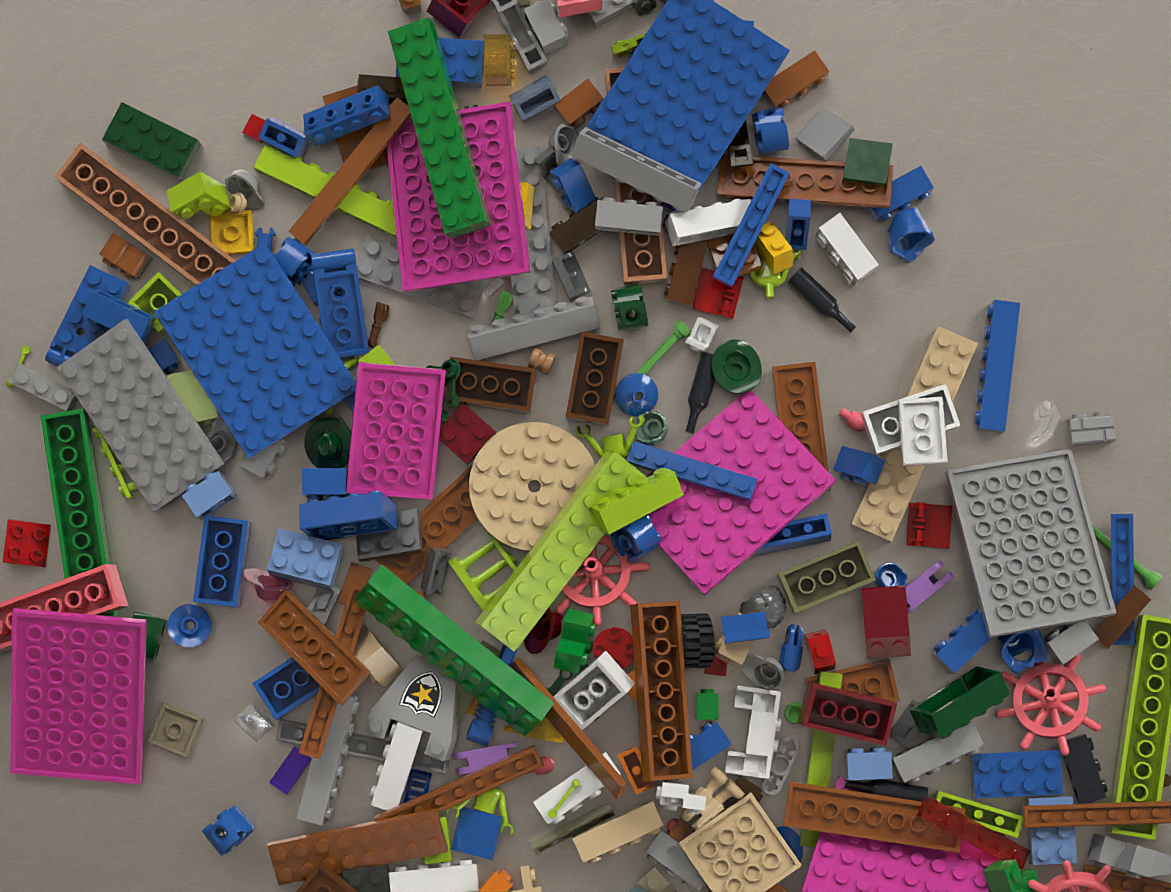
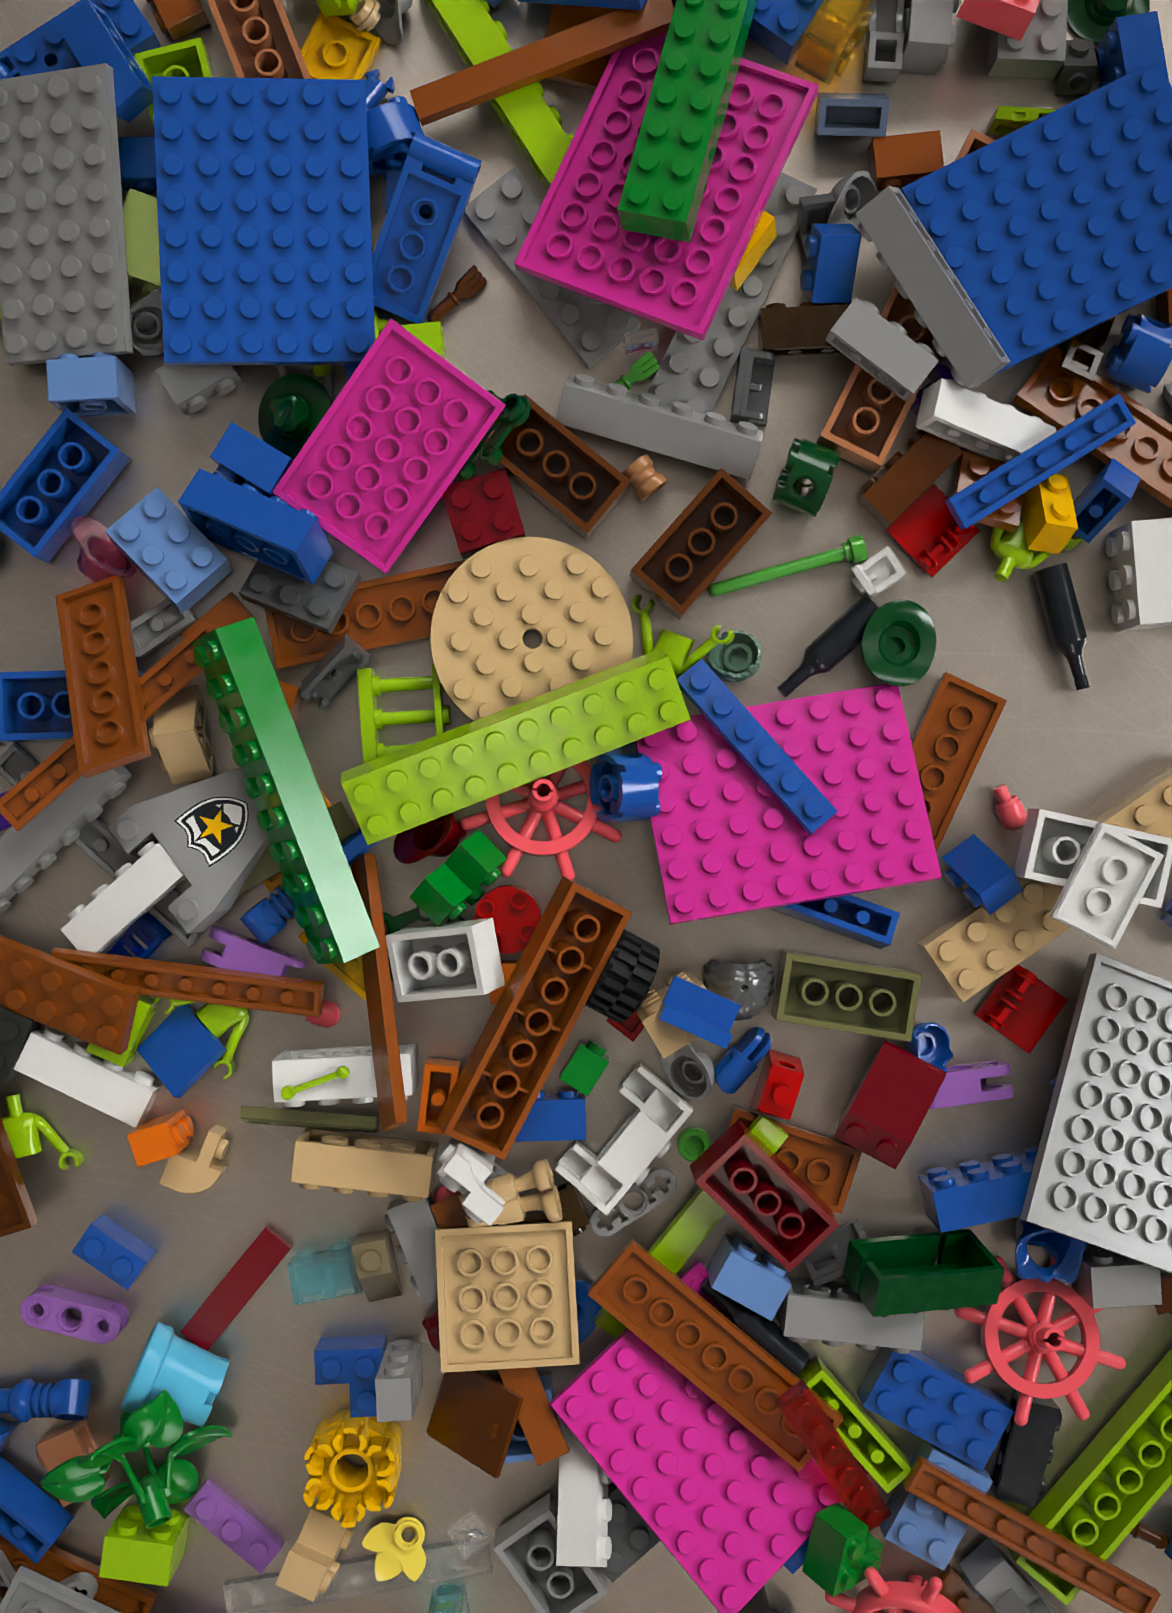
camera: 25 degrees right, 5 degrees up
lime brick [591,468,684,534] -> none
blue dish [615,373,658,416] -> none

